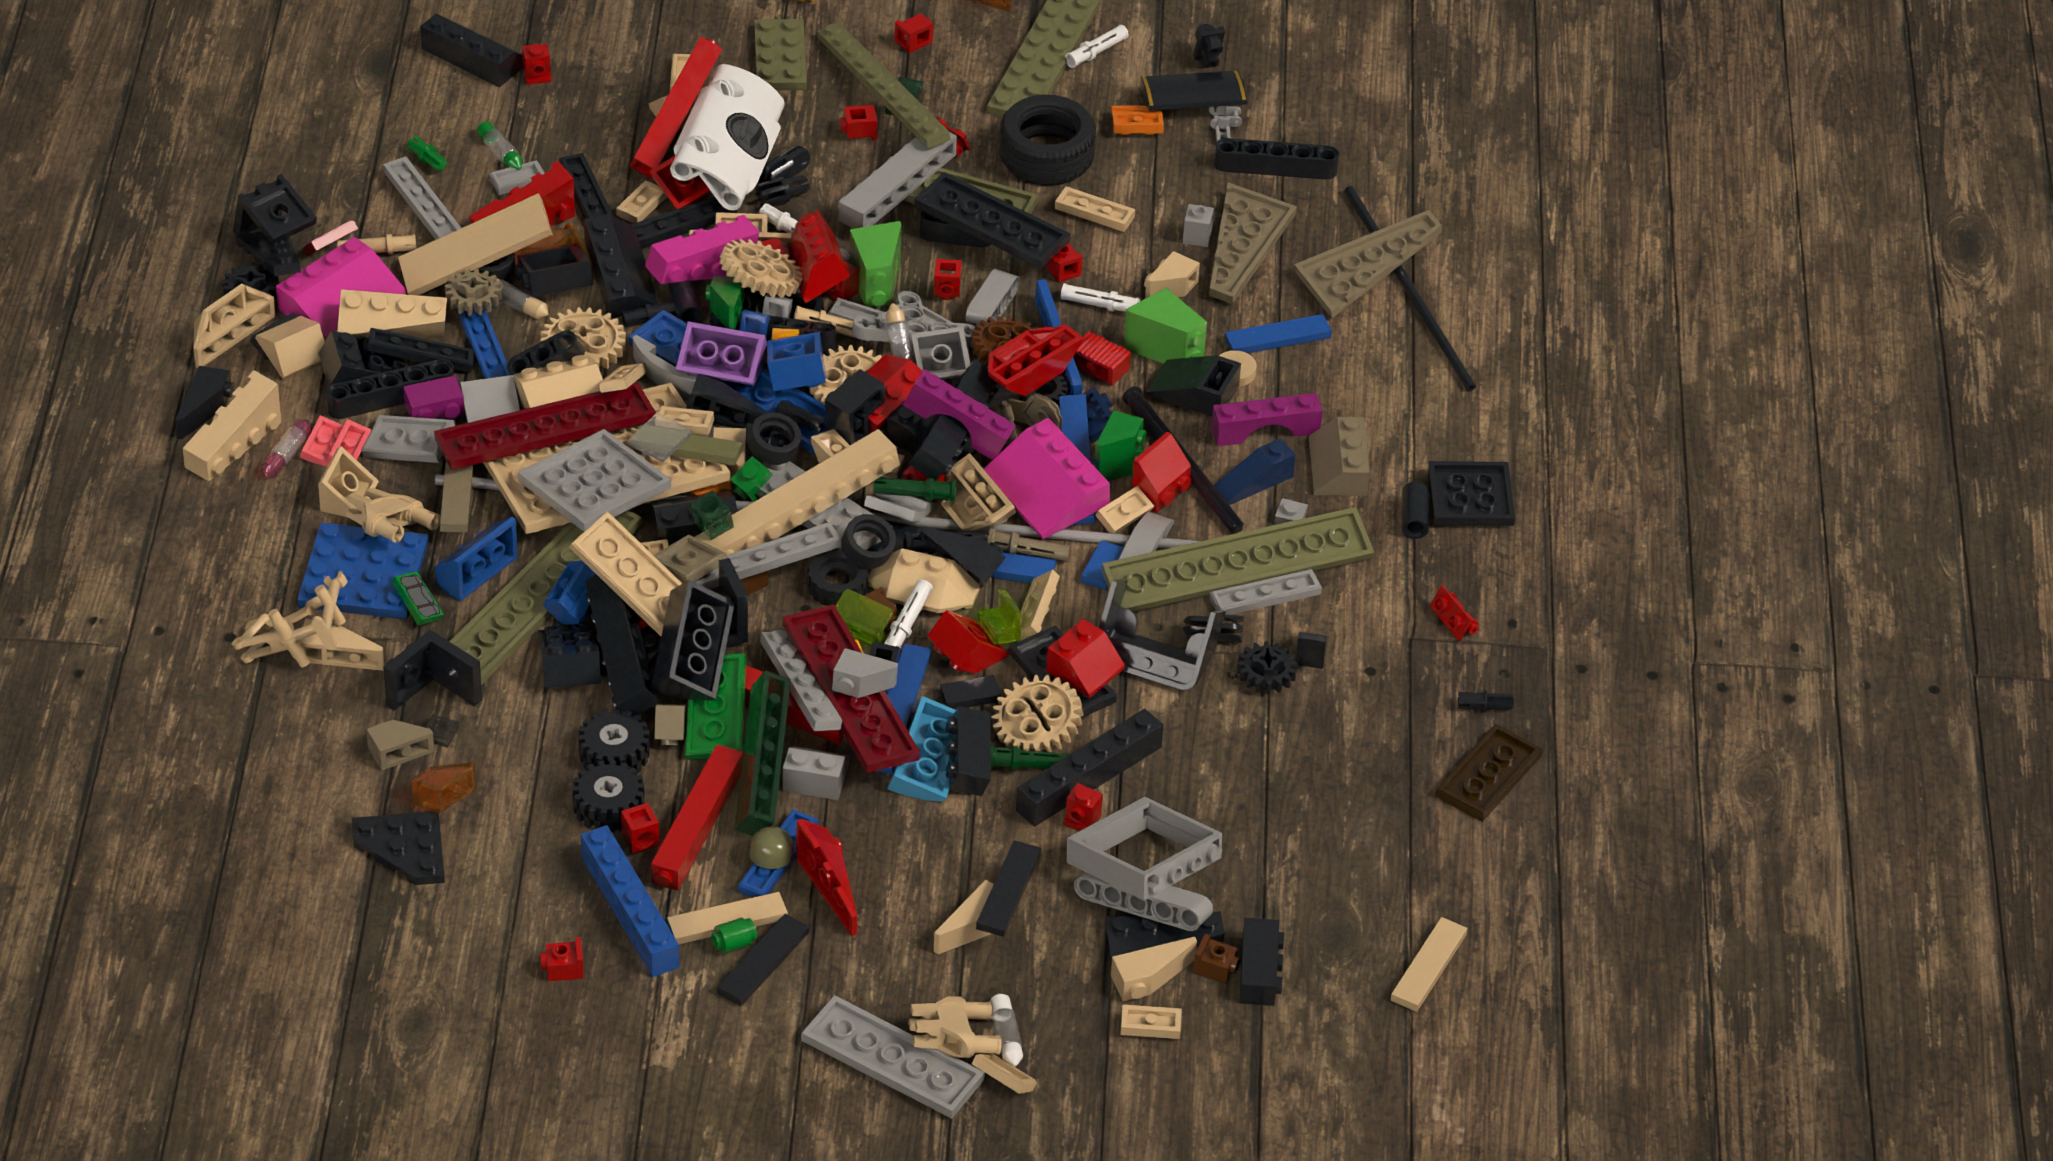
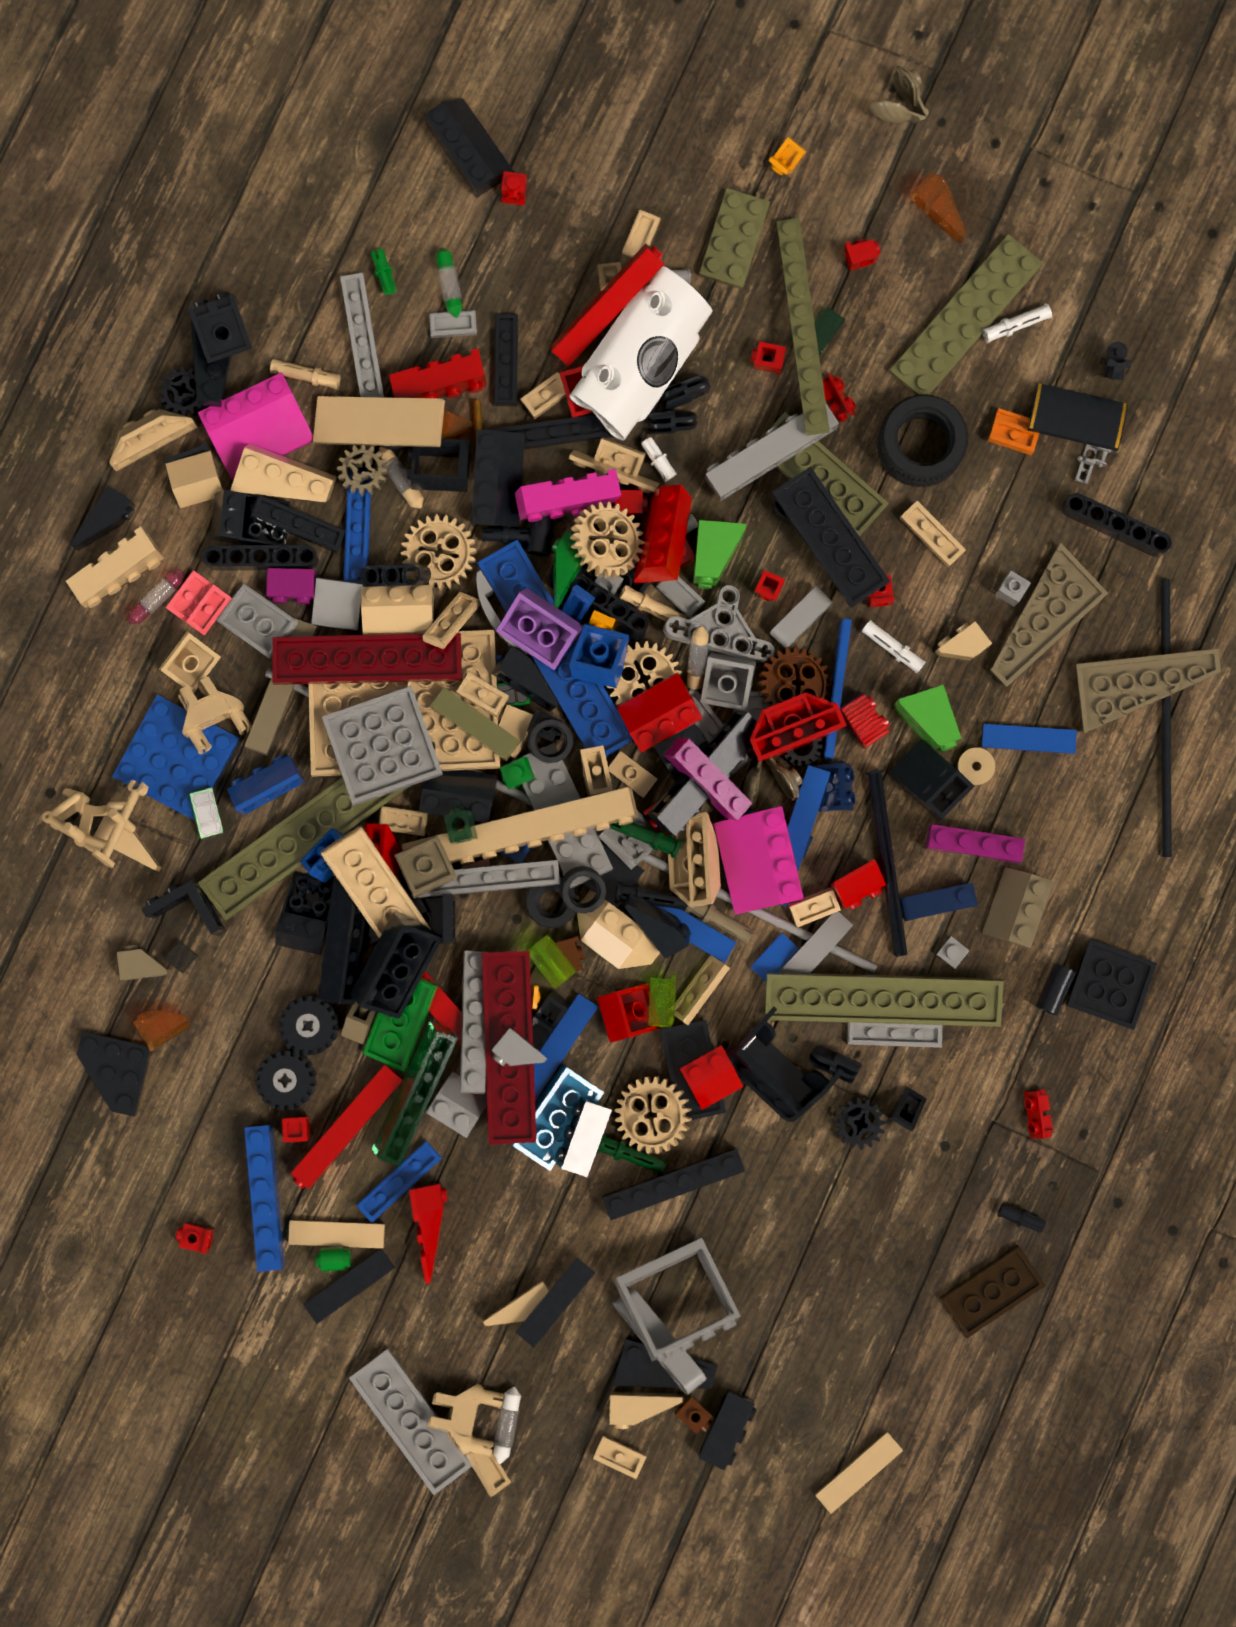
camera: 20 degrees right, 40 degrees up
tile [303,220,358,256] -> none
clear piece [628,412,692,463] -> none
olive hair [750,827,794,869] -> none
black axle [776,400,825,432] -> none
black brick [824,369,885,445] -> none
white pin [884,579,933,648] -> none
black tile [940,675,1001,709] -> none
red brick [1063,783,1103,831] -> none
green slope [1094,410,1146,482] -> none

